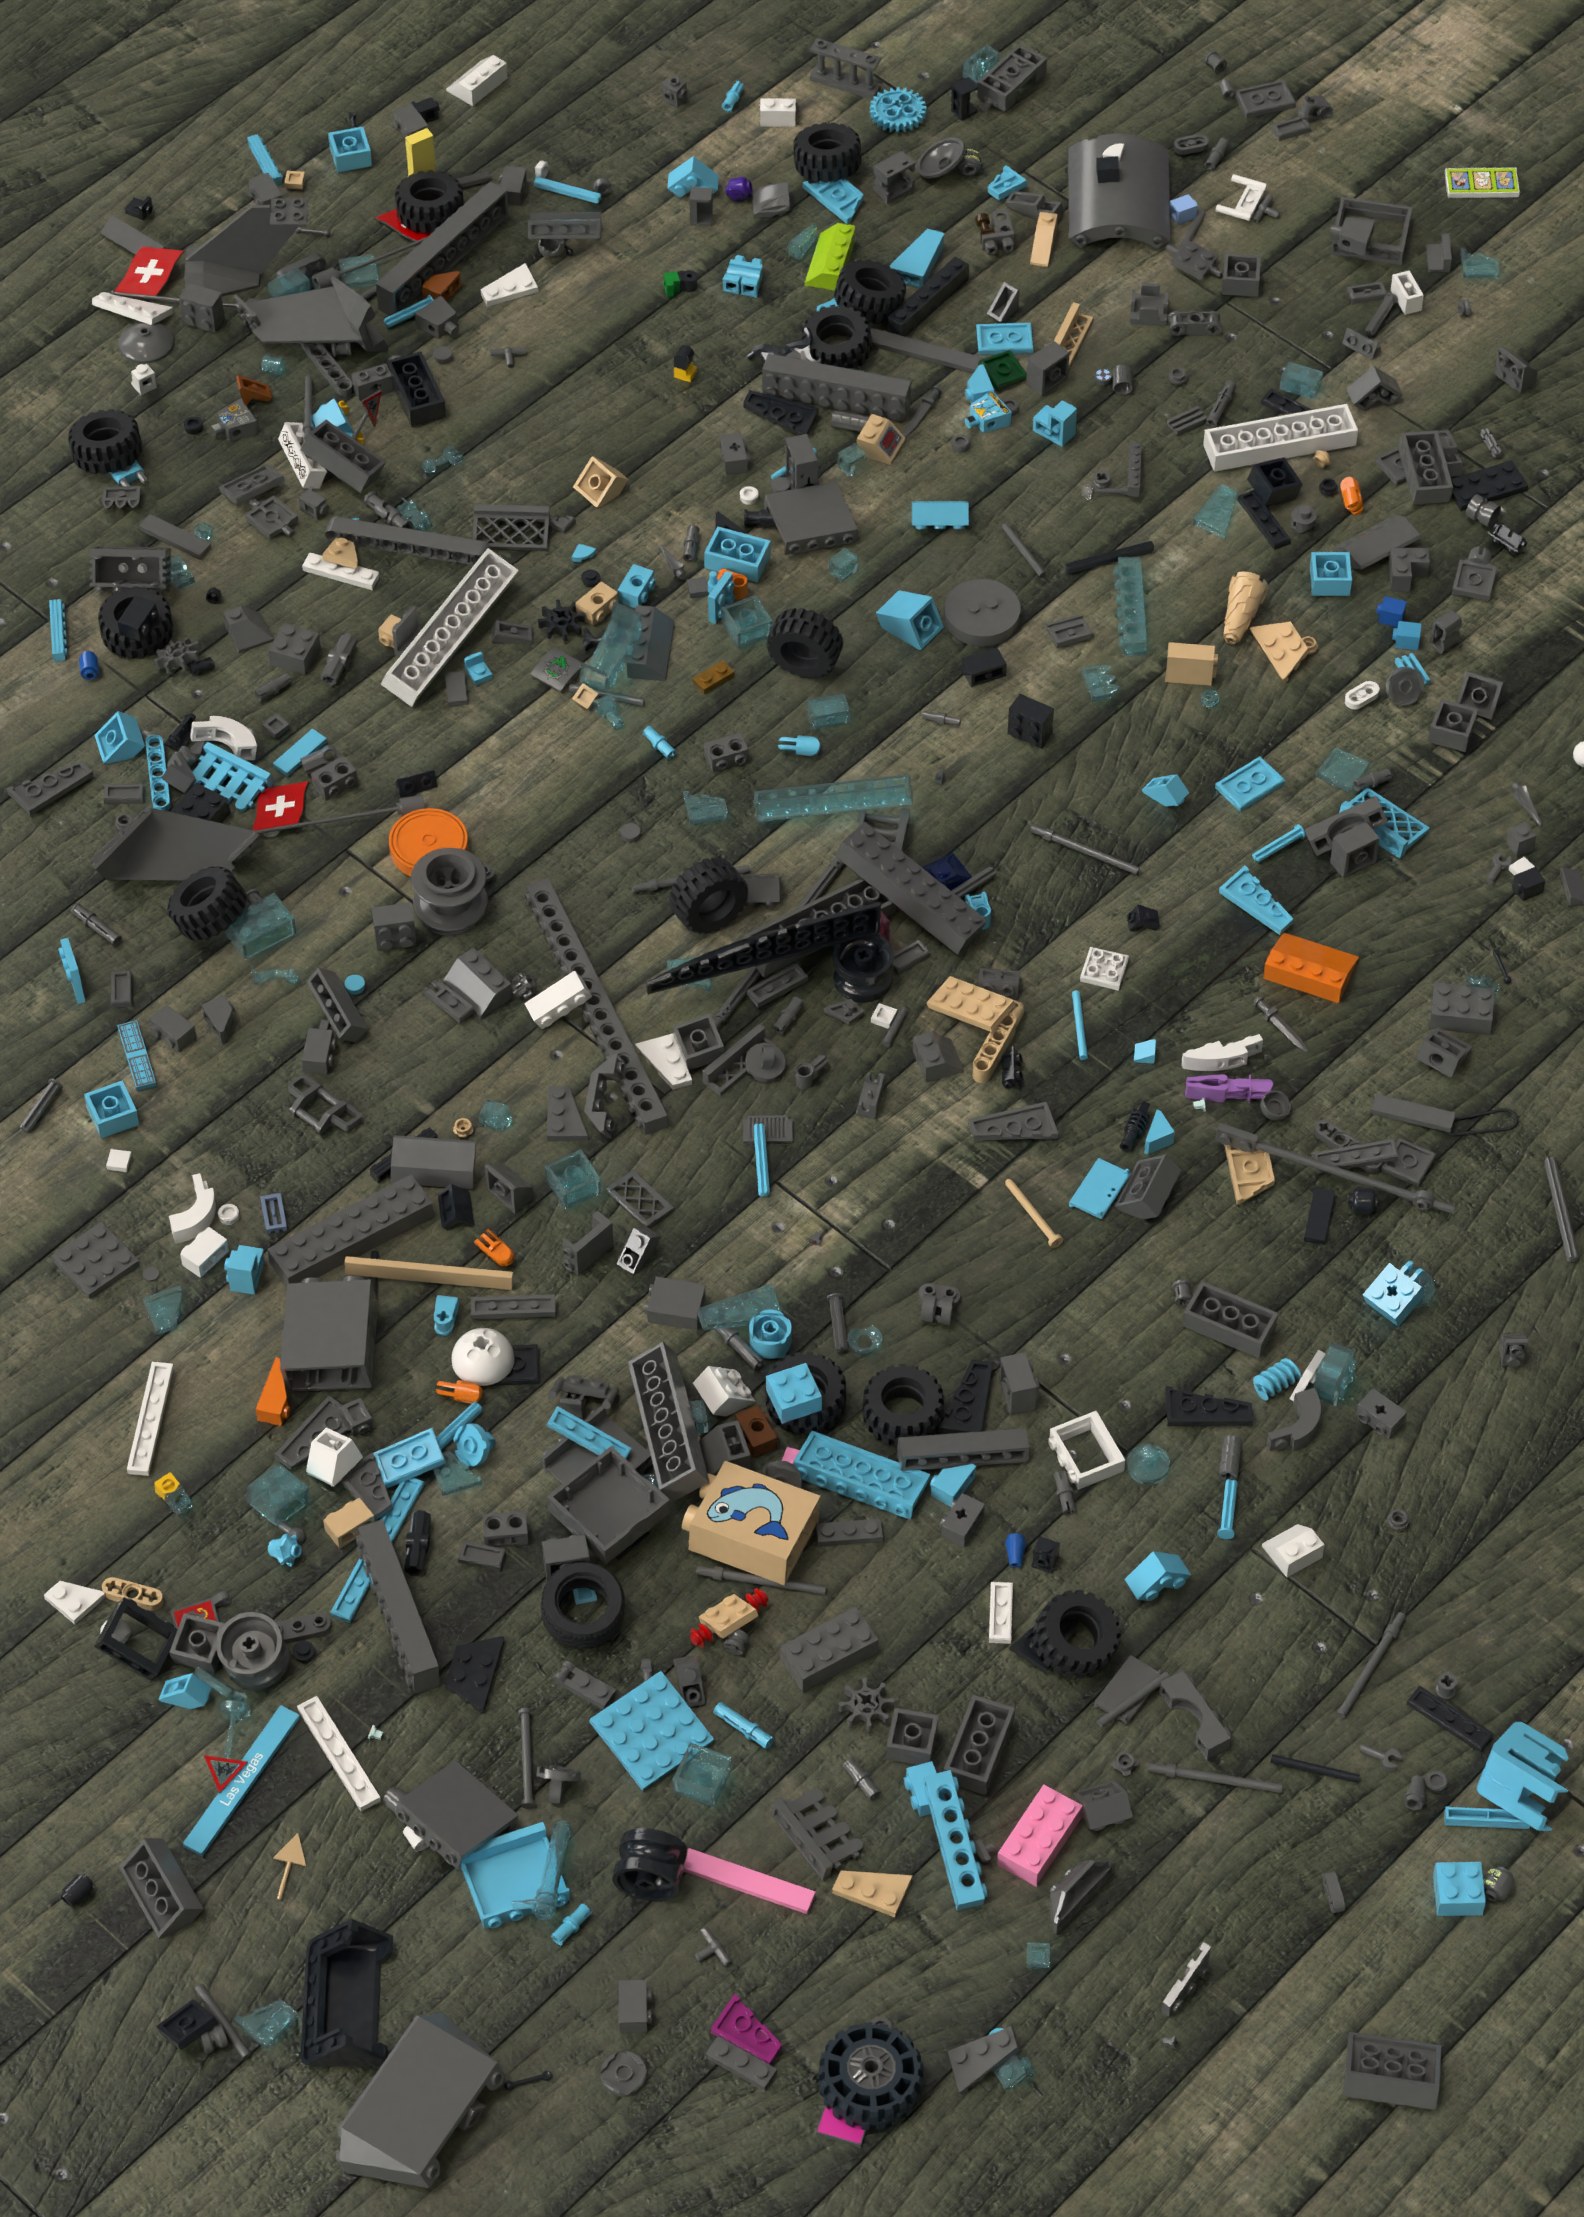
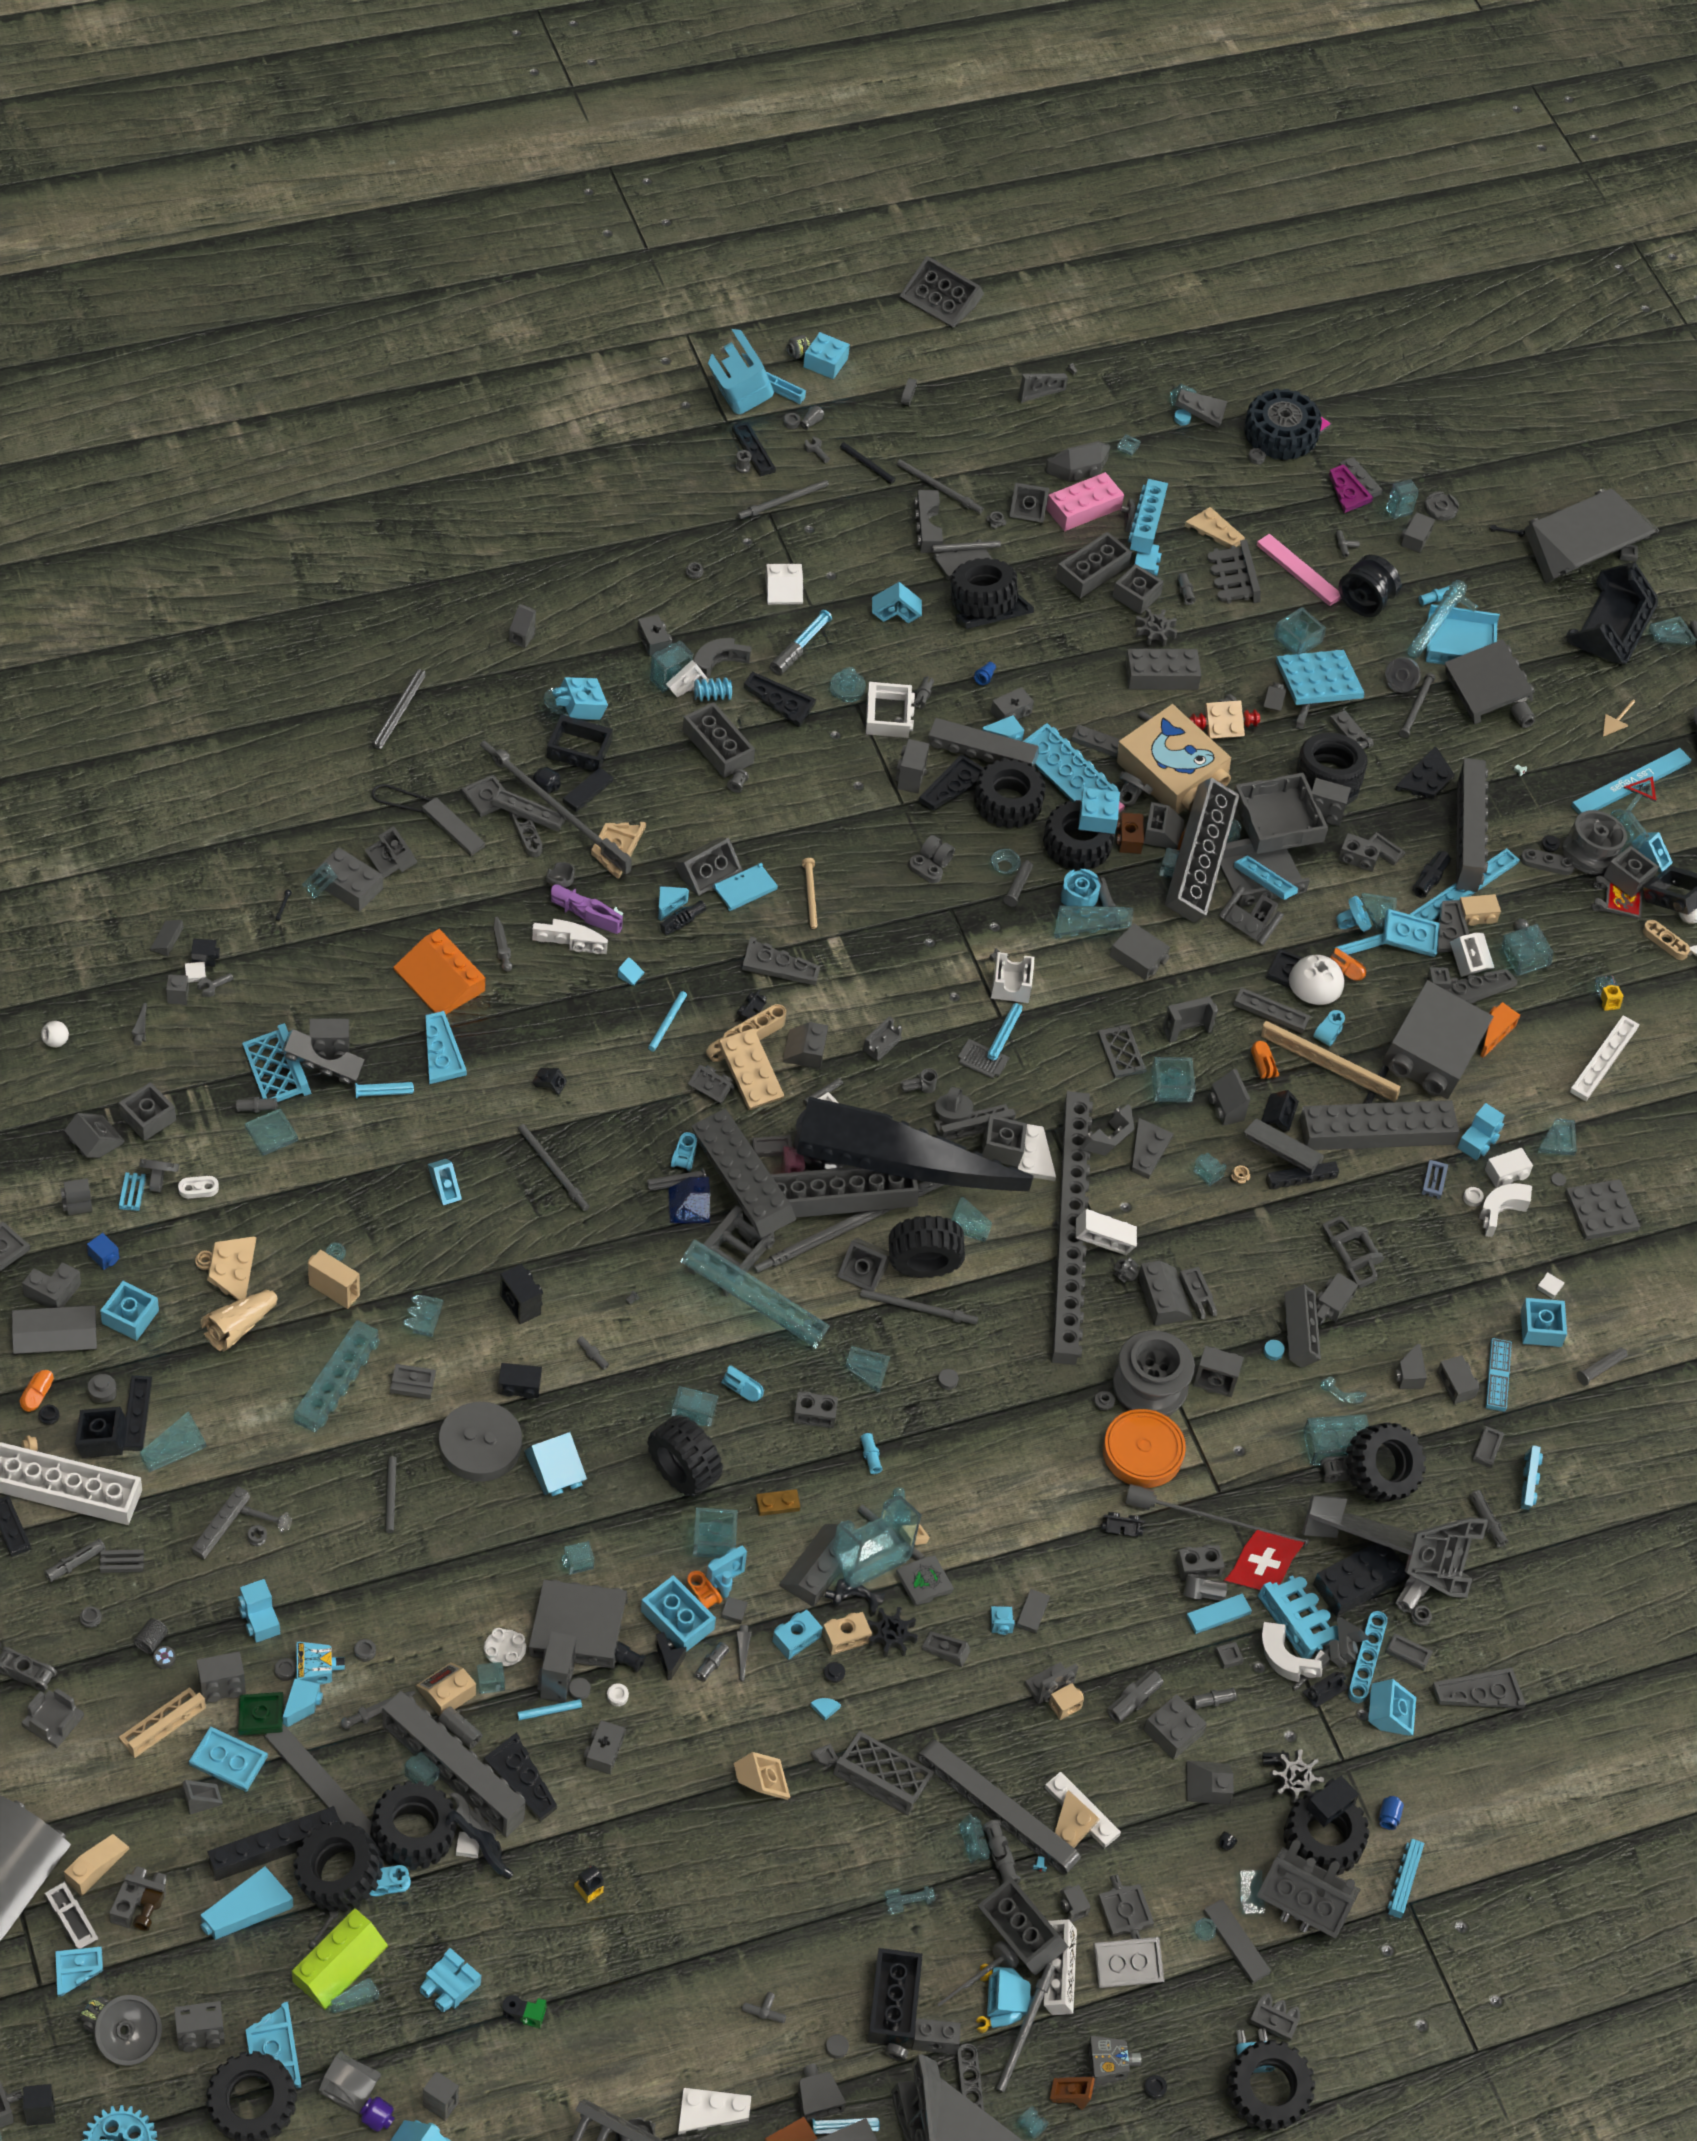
camera: 160 degrees left, 0 degrees up
medium azure rock [268,1533,302,1566] -> none
white plate [297,1696,381,1811] -> none
white brick [381,548,519,707] -> none
dark grey slope [617,1226,661,1274] -> none
white slope [693,1366,755,1416] -> none
medium azure pin [713,1702,774,1749] -> none
medium azure slope [911,501,969,529] -> none
white tile [989,1582,1013,1644] -> none
black brick [1031,1536,1060,1574] -> none
black axle [1065,541,1154,574] -> none
white tile [1080,947,1129,991] -> none
medium azure tile [1215,756,1285,812] -> none
dark azure brick [1392,621,1421,650] -> none
none -> white dish [484,1628,526,1666]
none -> black window [547,714,613,771]
none -> white piece [991,952,1035,1003]
none -> clear light blue brick [1387,479,1419,519]

